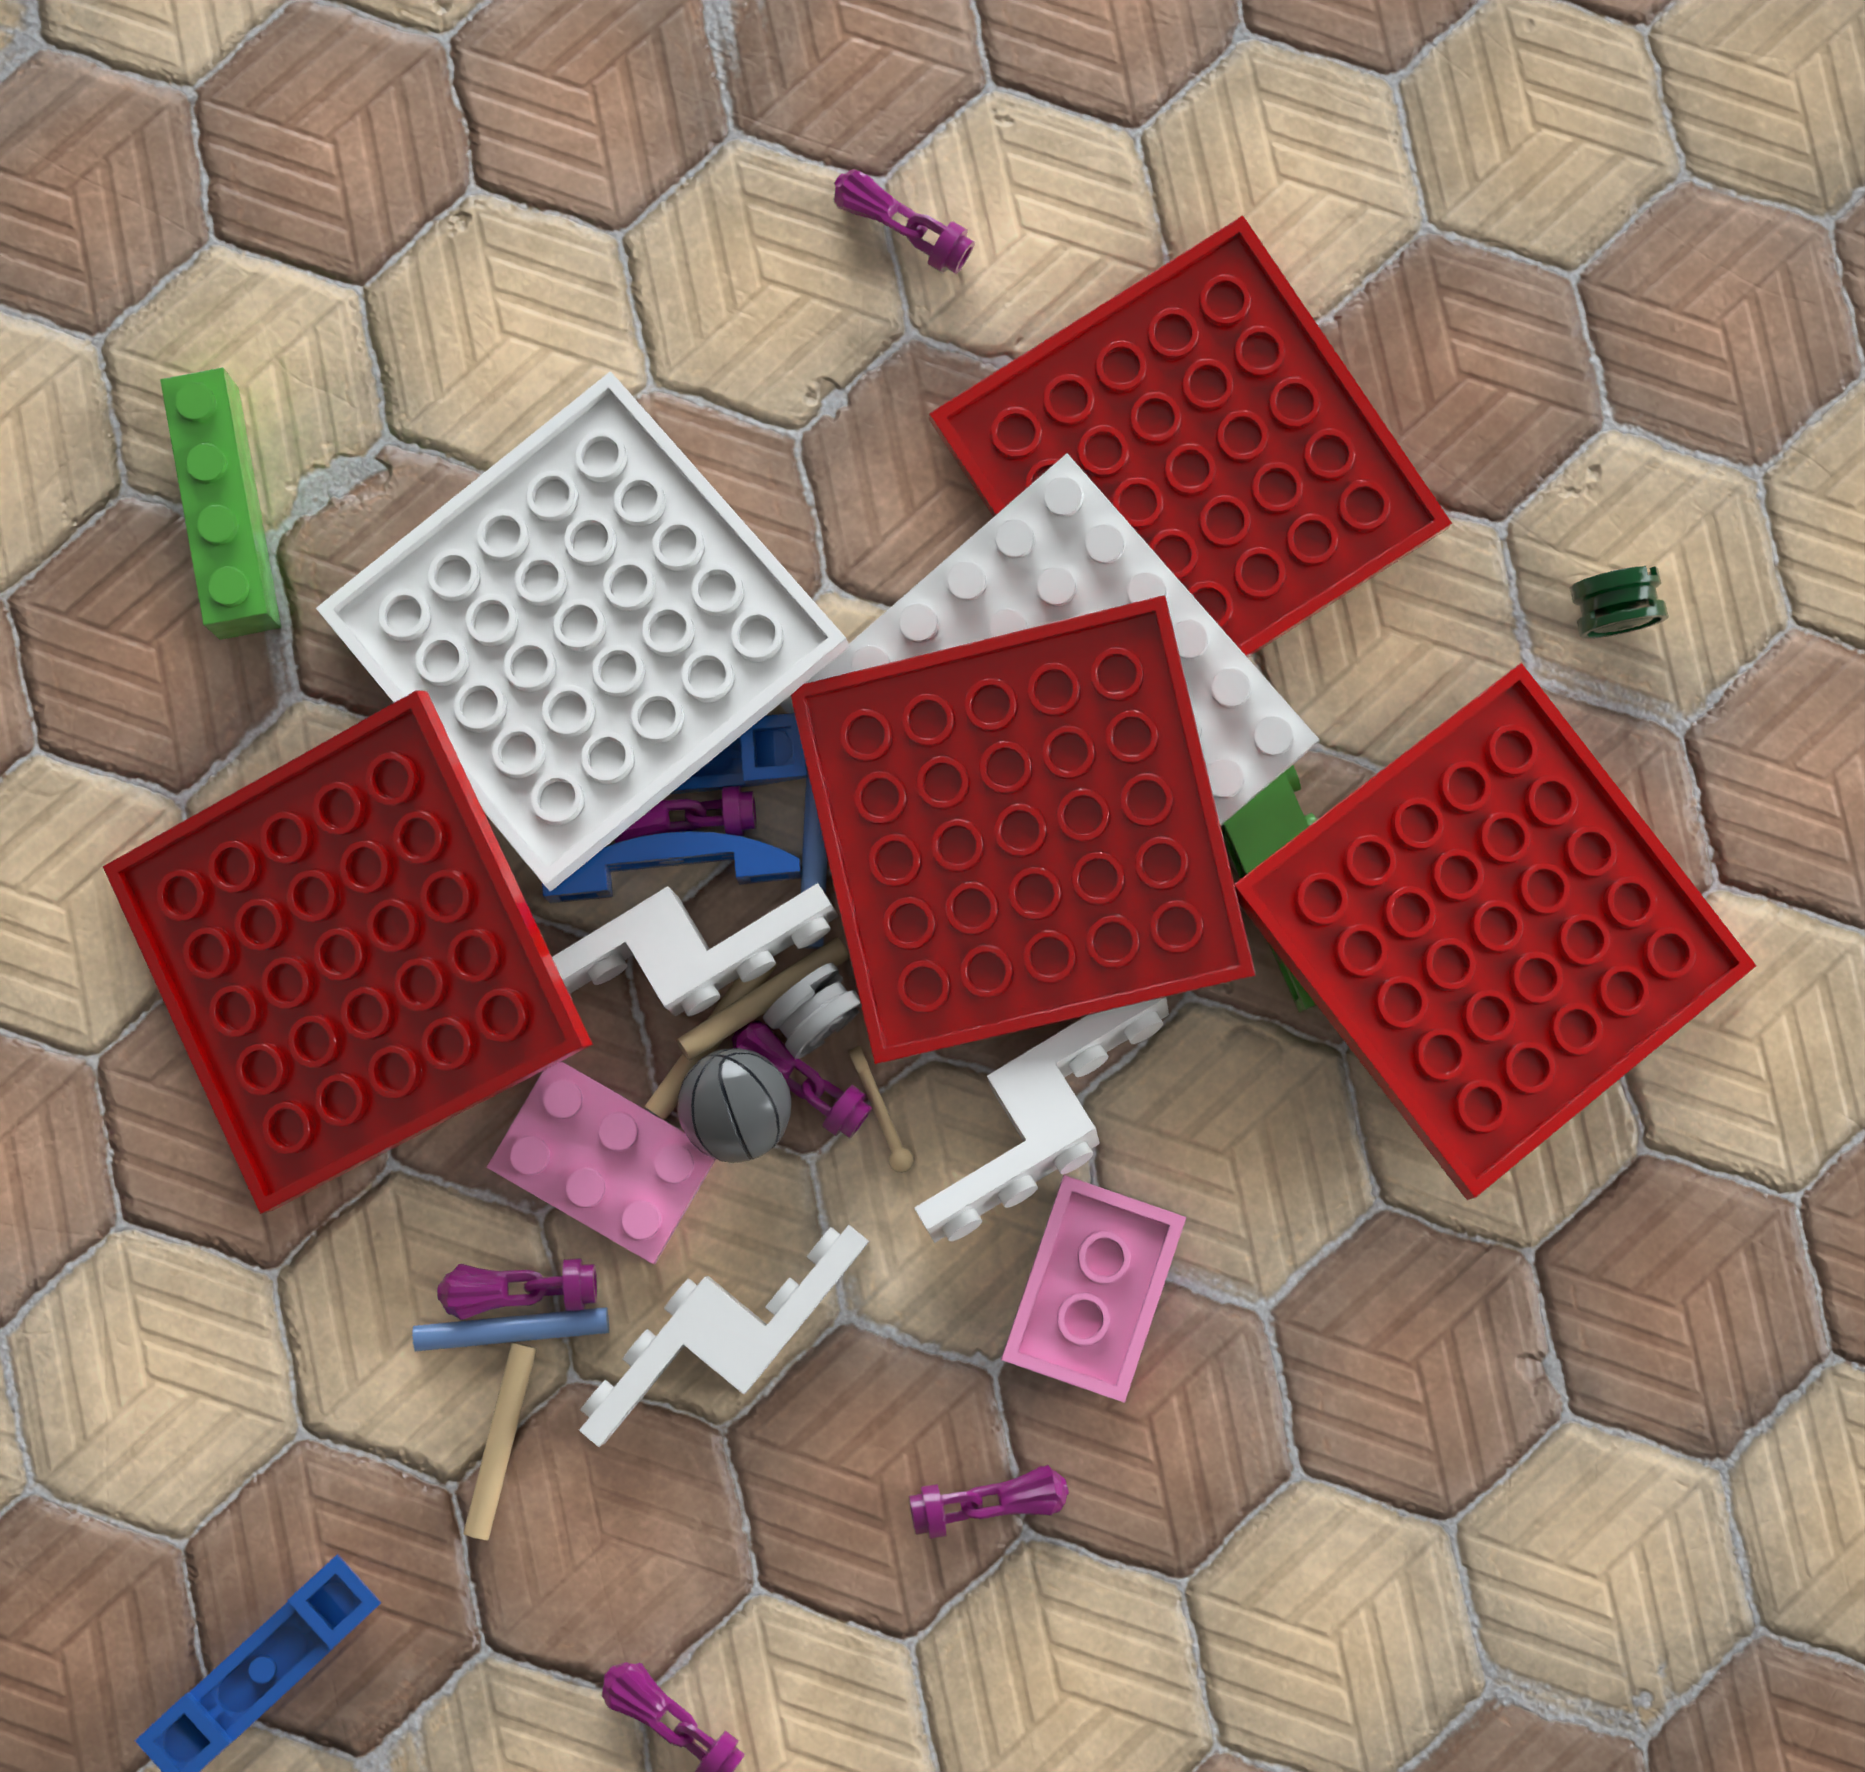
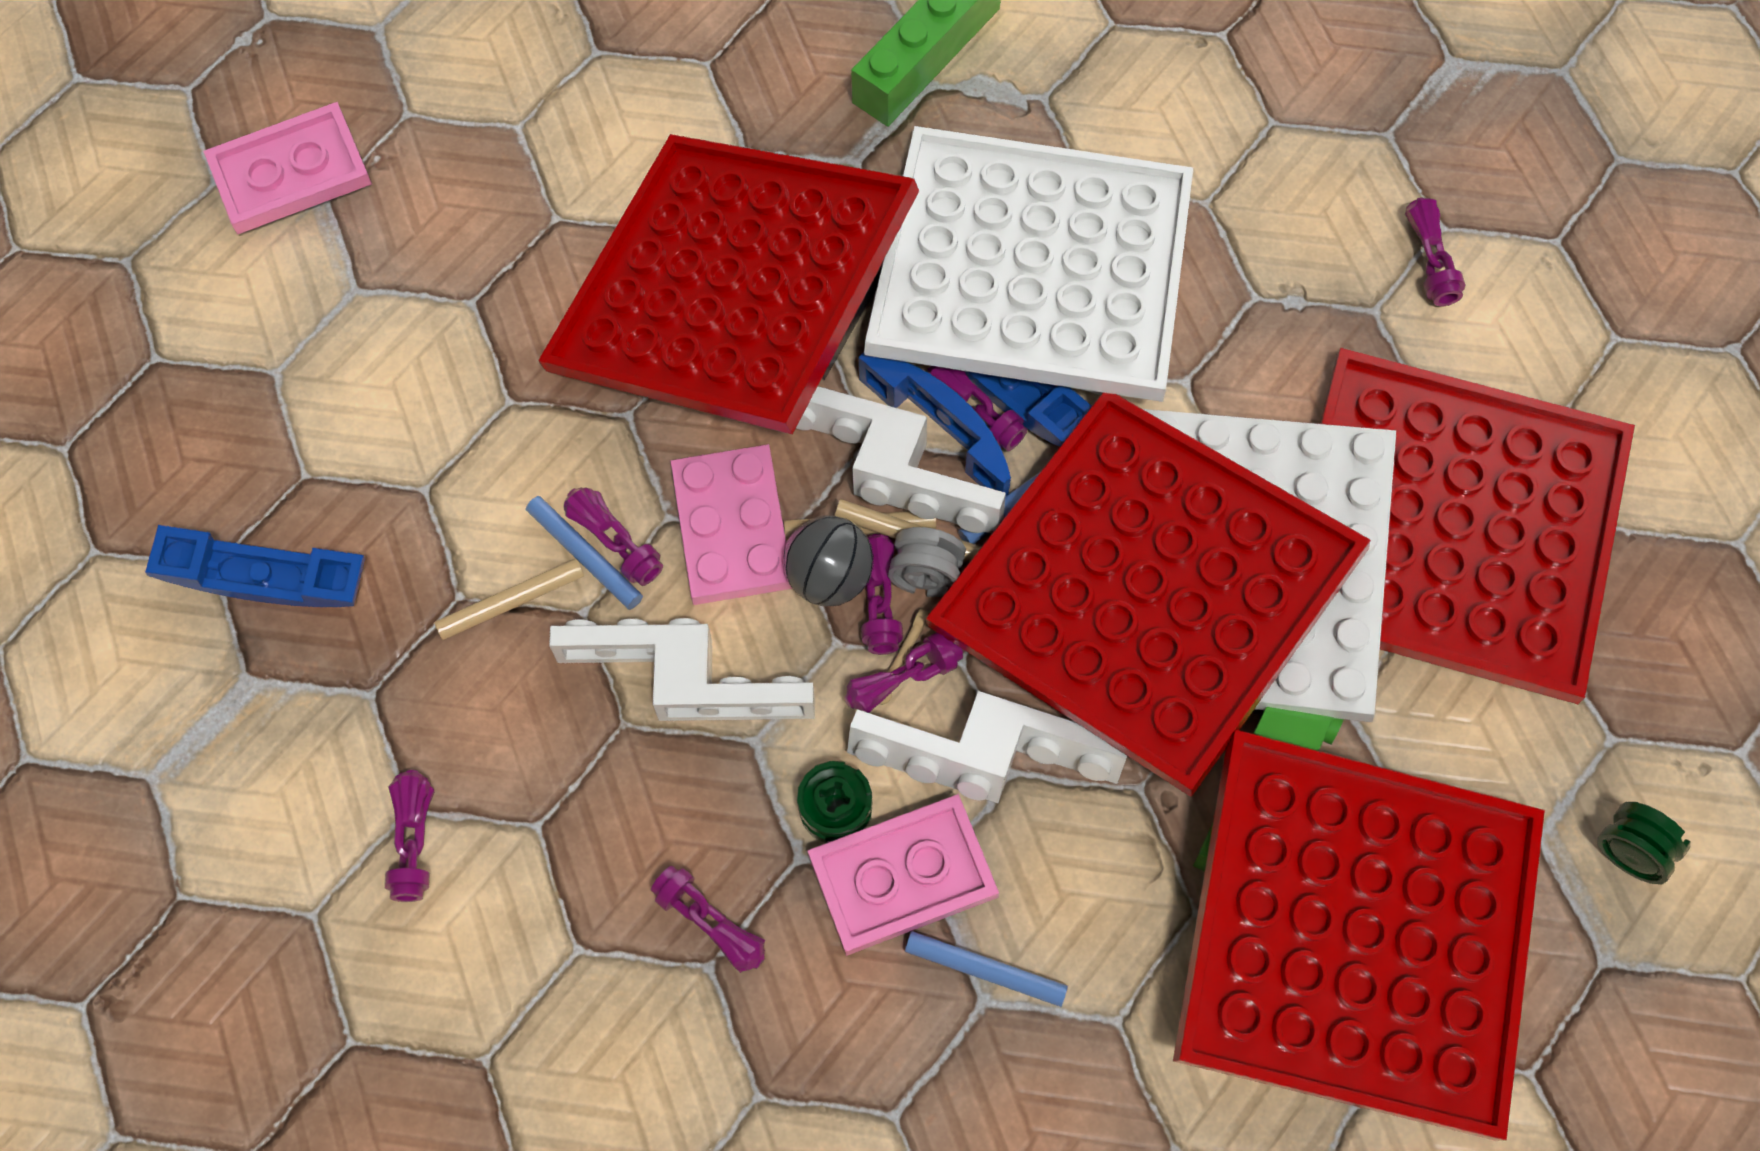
camera: 55 degrees right, 15 degrees down
none -> dark green wheel [797,761,873,843]
none -> magenta piece [845,632,963,713]
none -> medium blue bar [905,931,1068,1007]

